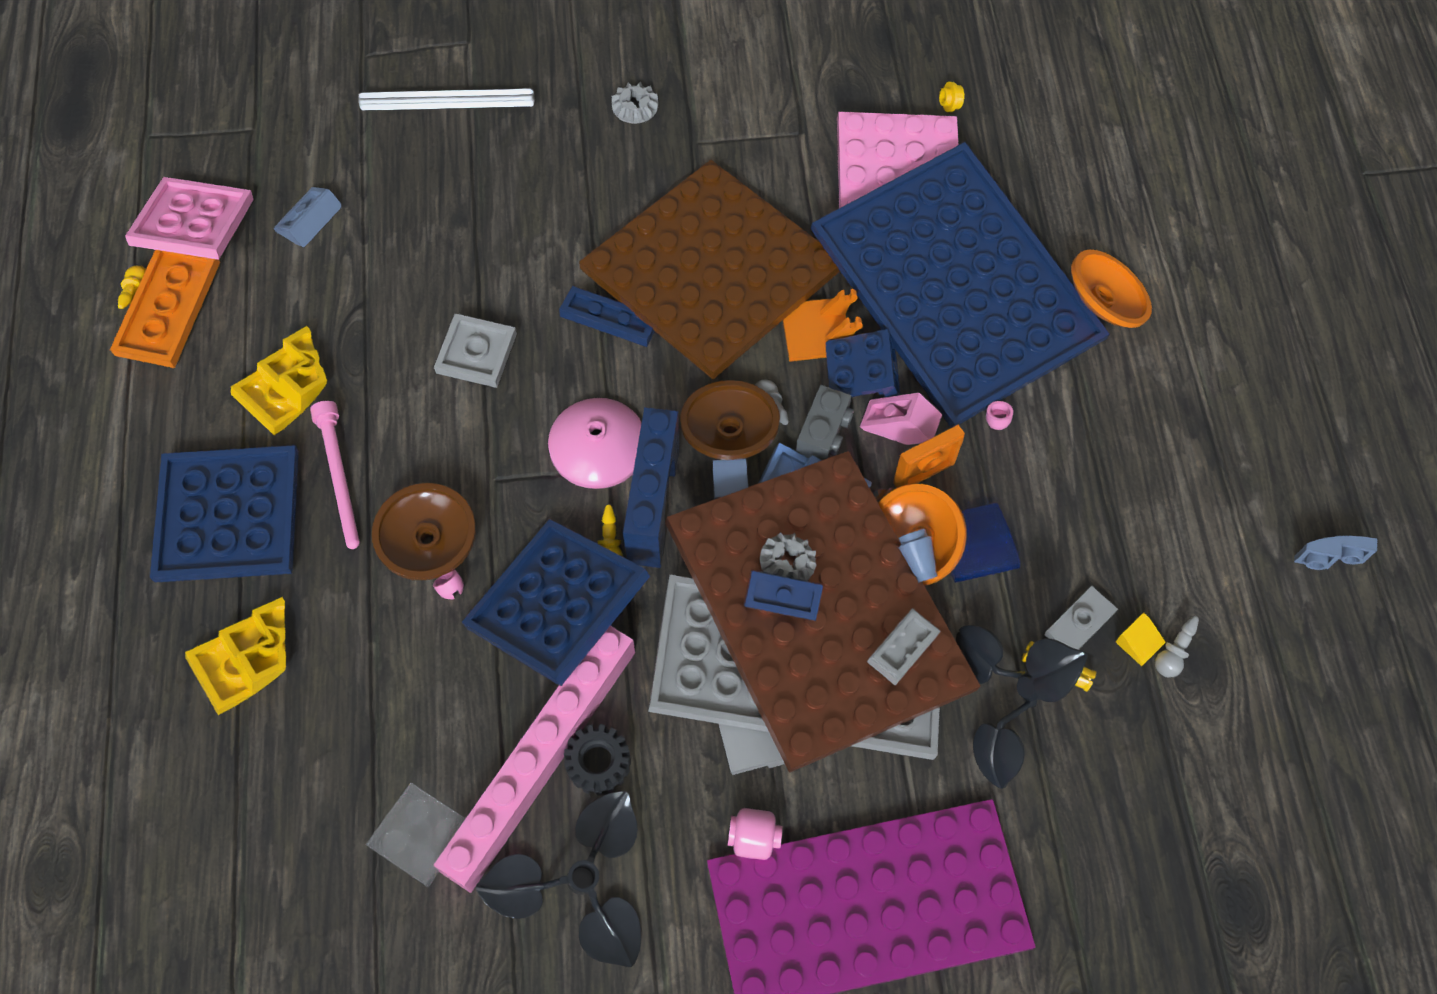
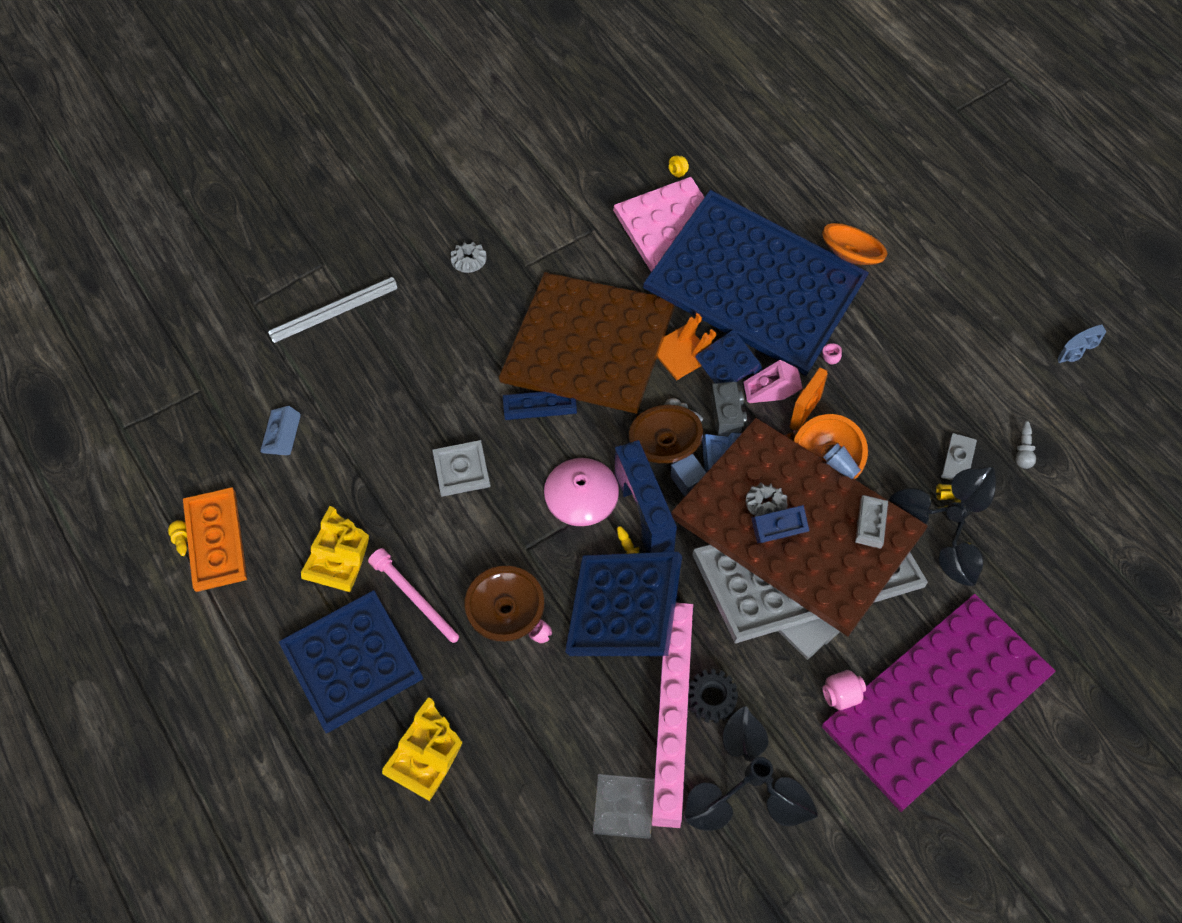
camera: 25 degrees left, 5 degrees down
bright pink plate [125,177,253,260] -> none
clear blue slope [950,503,1020,583] -> none
yellow slope [1116,613,1166,666] -> none

